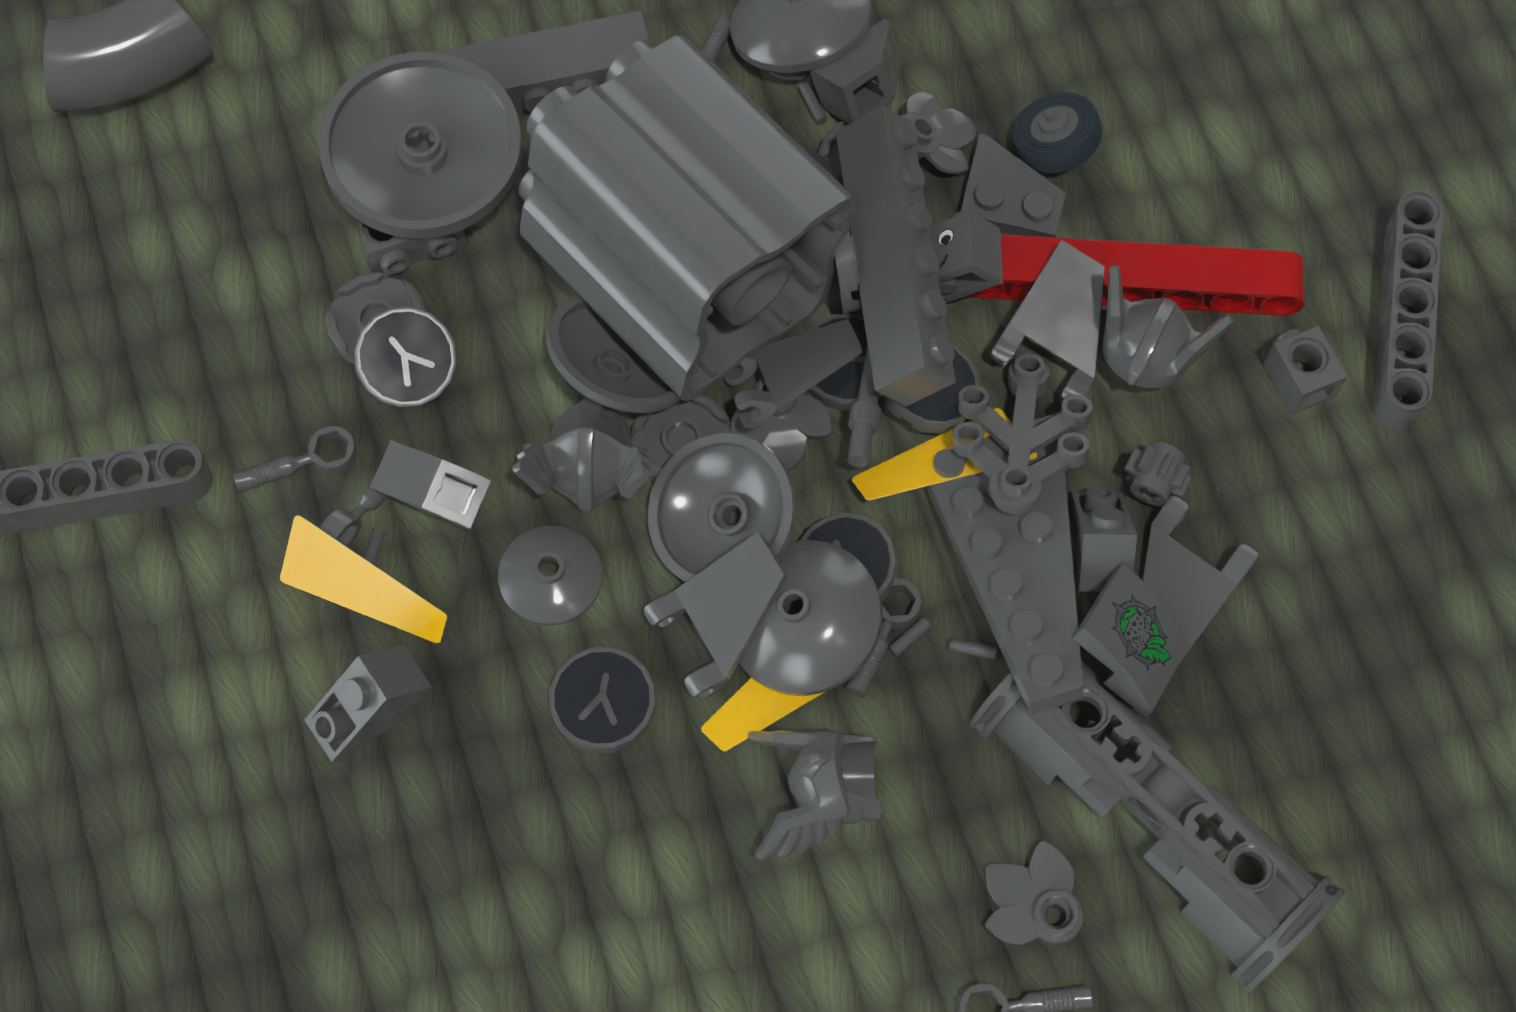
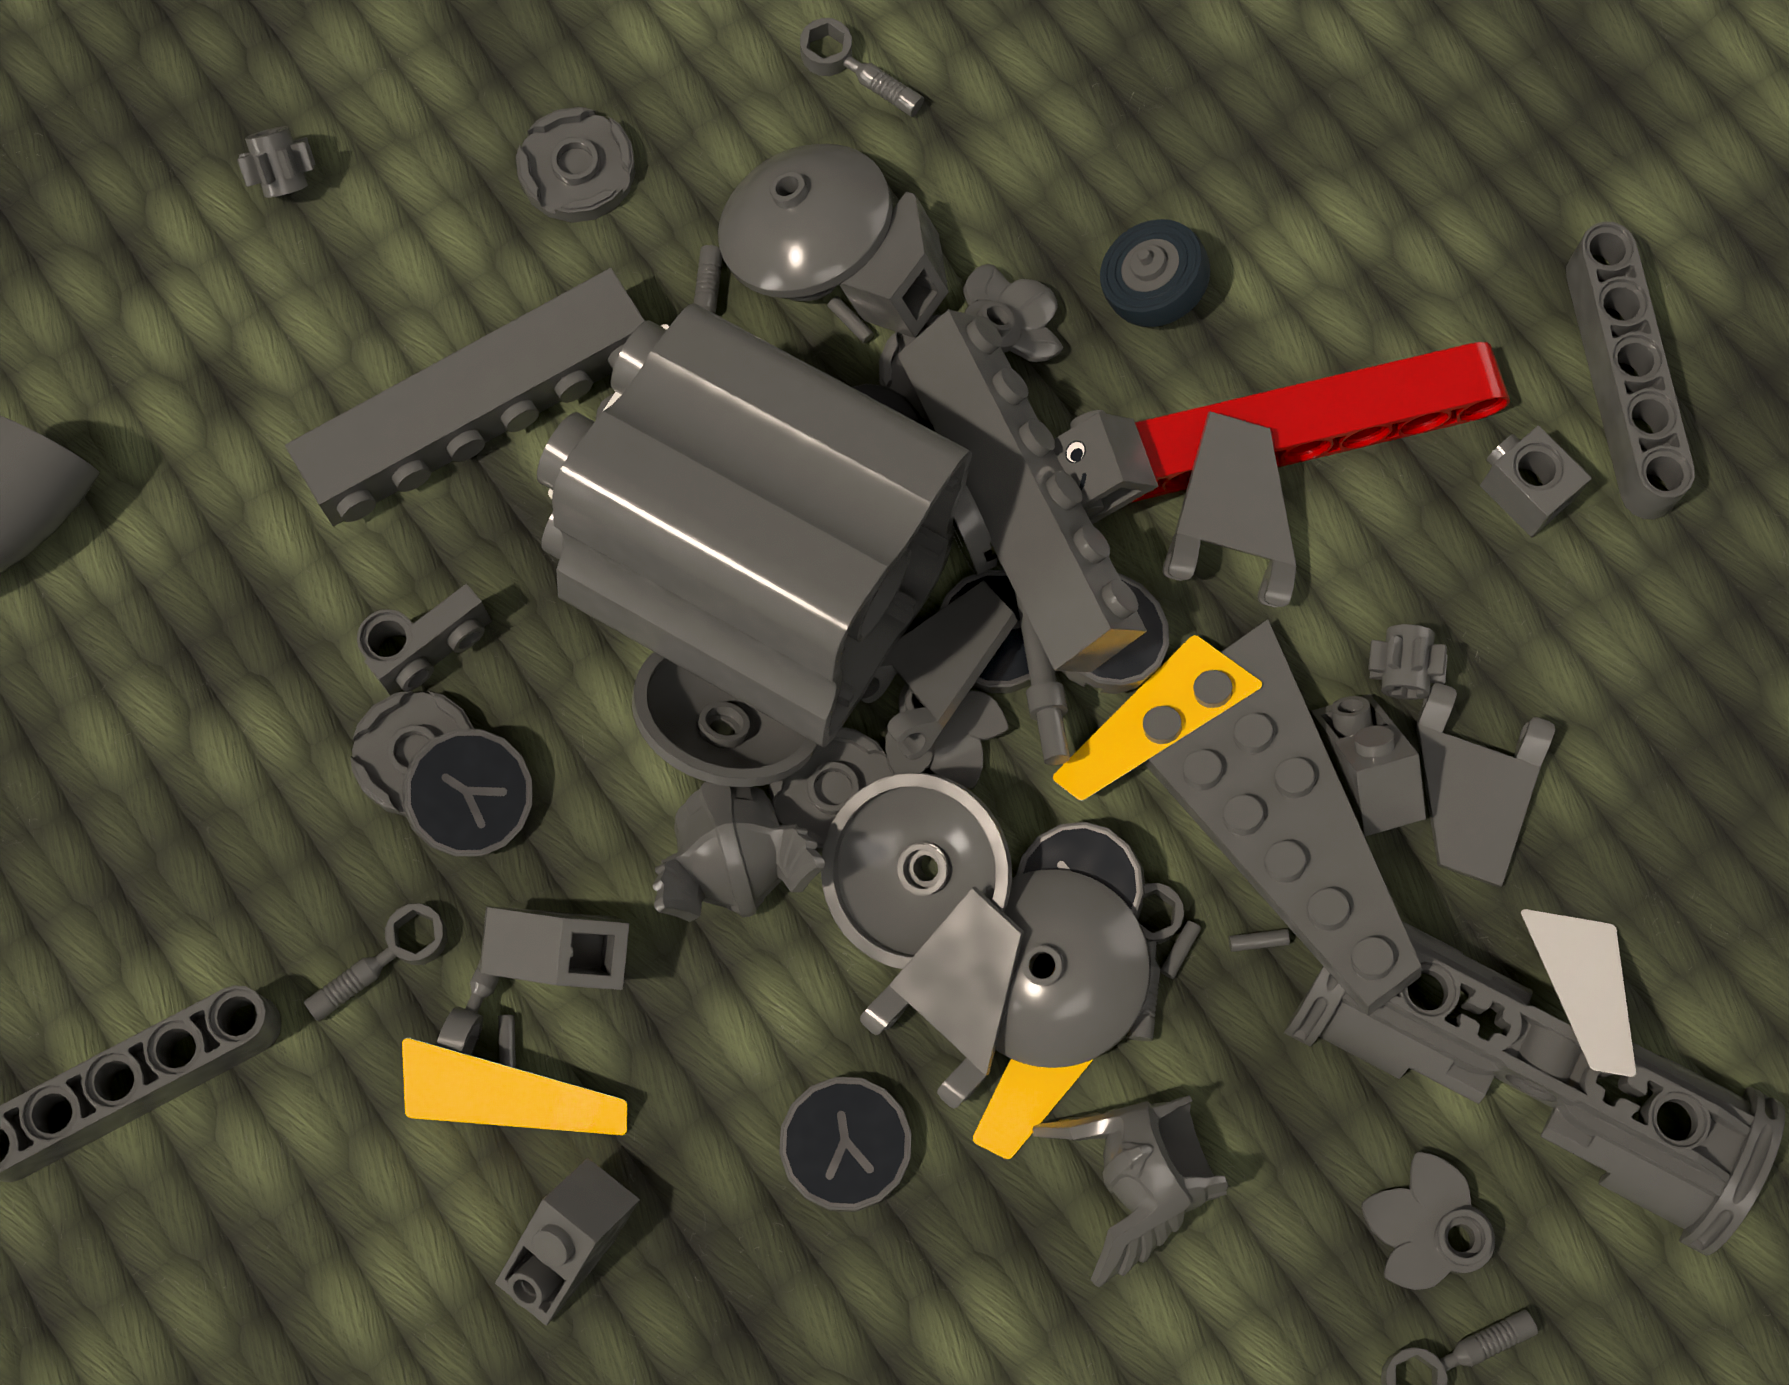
camera: 15 degrees left, 5 degrees up
dark grey dish [319,52,522,238] -> none
dark grey dish [498,526,603,626] -> none
dark grey plant [952,353,1093,514] -> none
dark grey wing [960,134,1066,238] -> none
dark grey slope [1072,564,1189,717] -> none
dark grey helmet [1102,265,1234,388] -> none
none -> white sticker [1521,909,1636,1077]

